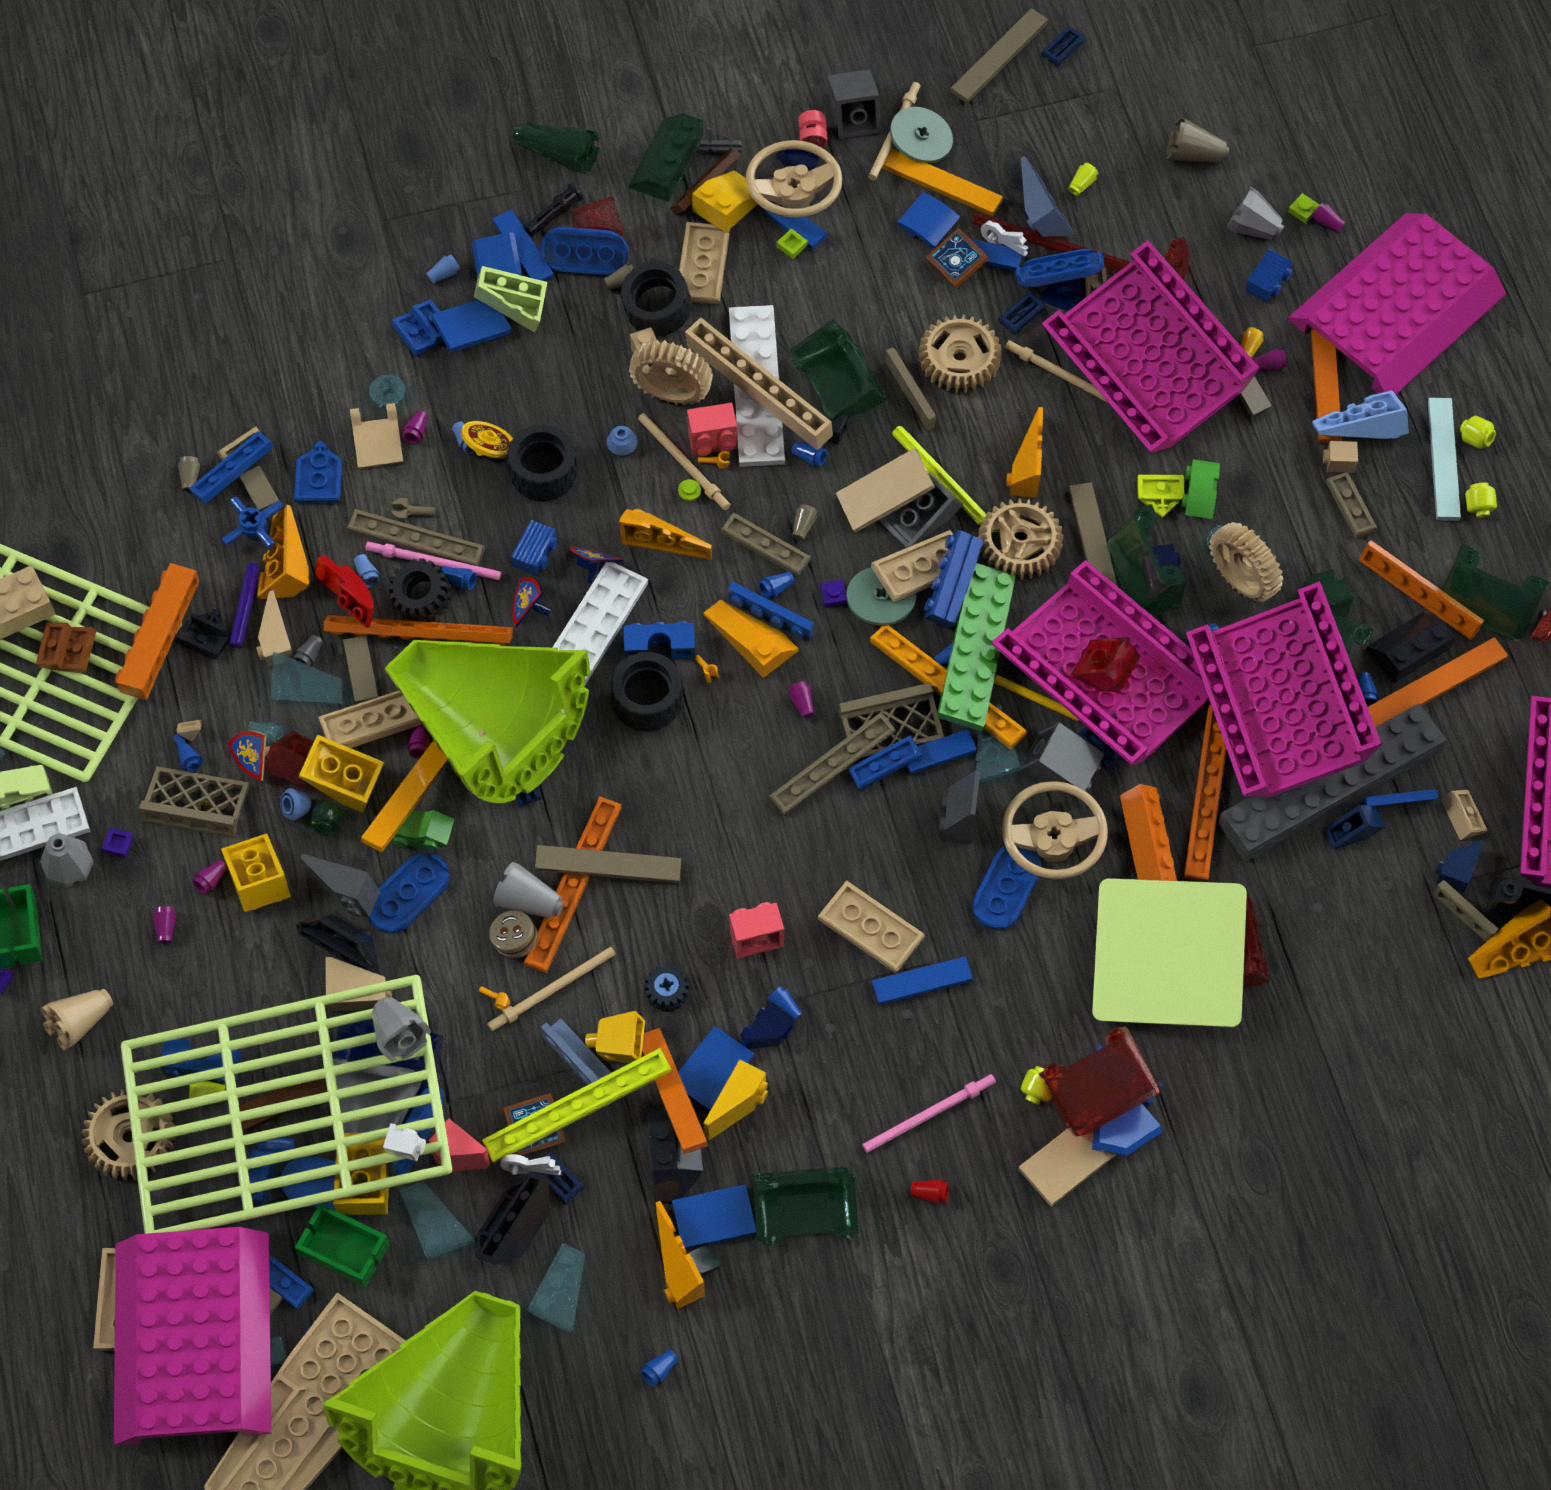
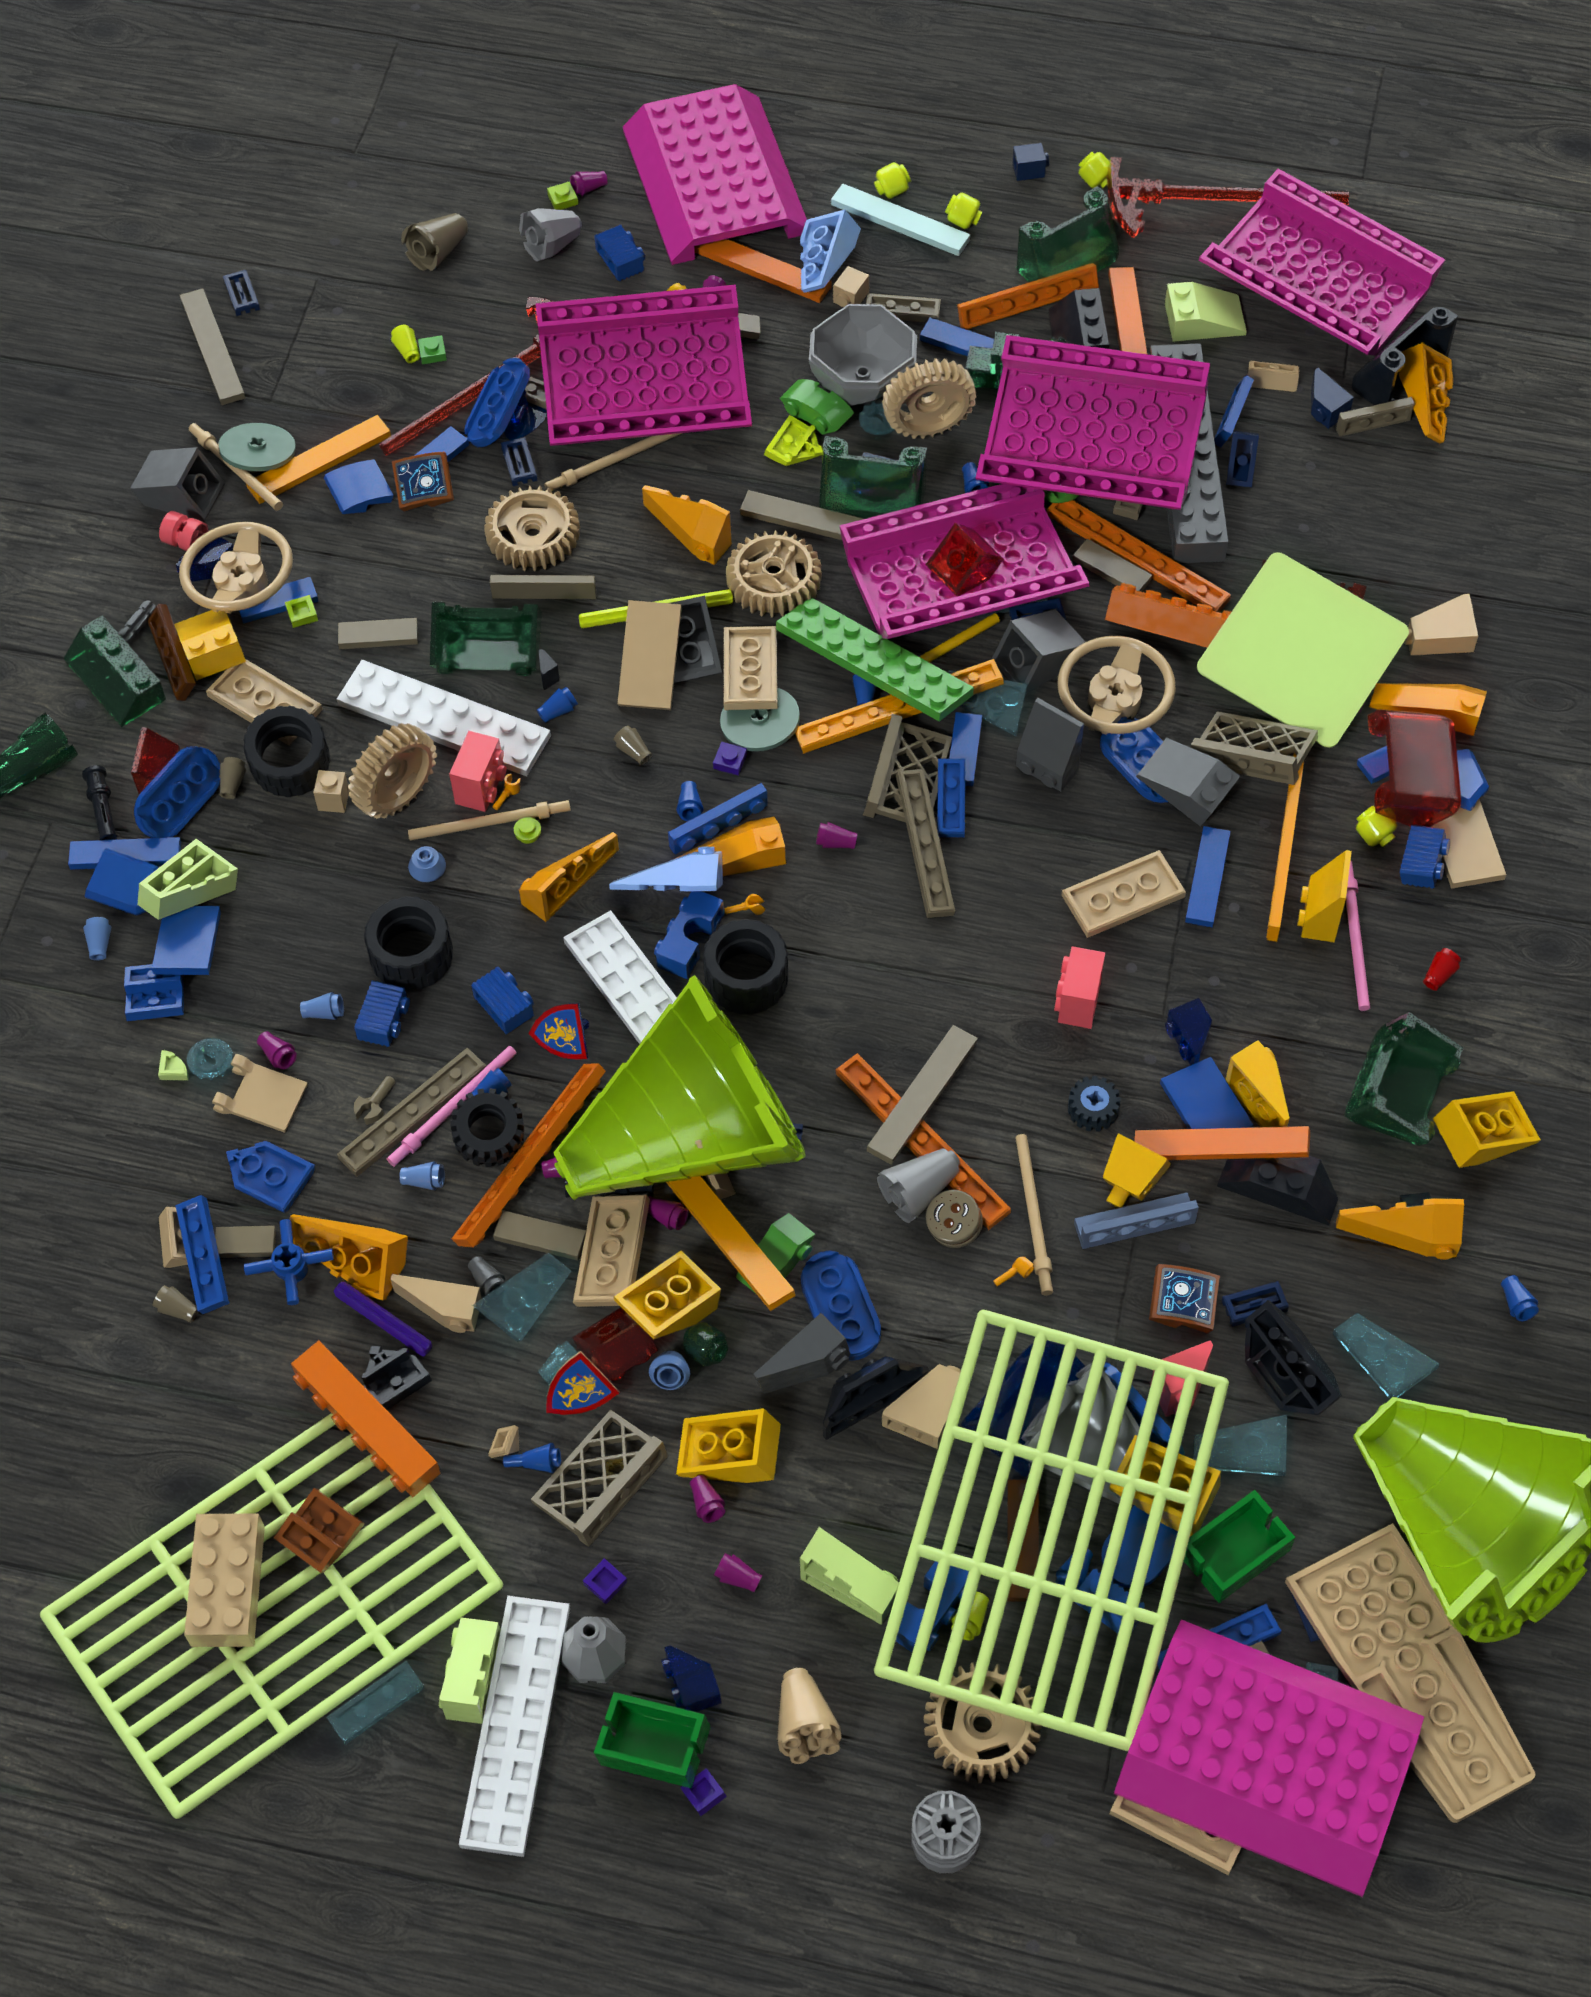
camera: 60 degrees left, 5 degrees down
red slope [315,555,374,628] -> none
light grey cone [372,997,431,1061] -> none
white brick [383,1123,426,1161] -> none
yellow shield [461,421,513,458] -> none
neon yellow tile [482,1048,672,1163] -> none
white piece [500,1154,561,1176] -> none
shield [569,546,624,584] -> none
blue tile [672,1184,757,1250] -> none
tan brick [685,318,833,450] -> none
dark tan tile [721,512,811,577] -> none
blue cone [767,986,802,1023] -> none
blue brick [924,530,983,628] -> none
white piece [981,221,1028,256] -> none
sand blue wedge [1021,156,1074,236] -> none
none -> yellowish green tile [158,1050,189,1080]
none -> dark tan tile [338,618,418,649]
none -> blue brick [355,980,410,1047]
none -> bright green plate [418,335,447,364]
none -> light blue wedge [609,847,723,891]
none -> clear blue slope [661,1645,722,1712]
none -> yellowish green wedge [800,1527,899,1625]
none -> light grey rock [809,304,917,406]
none -> light grey wheel [911,1791,981,1873]
none -> tile [920,318,998,363]
none -> dark tan tile [1072,539,1152,592]
none -> slope [1136,737,1240,827]
none -> yellowish green slope [1165,282,1247,342]
none -> dark tan fence [1191,711,1318,785]
none -> light orange tile [1266,753,1304,942]
none -> yellow slope [1297,850,1352,942]
none -> light orange wedge [1369,683,1487,736]
none -> blue brick [1400,825,1450,889]
none -> tan slope [1404,594,1478,655]
none -> yellow slope [1433,1091,1541,1168]

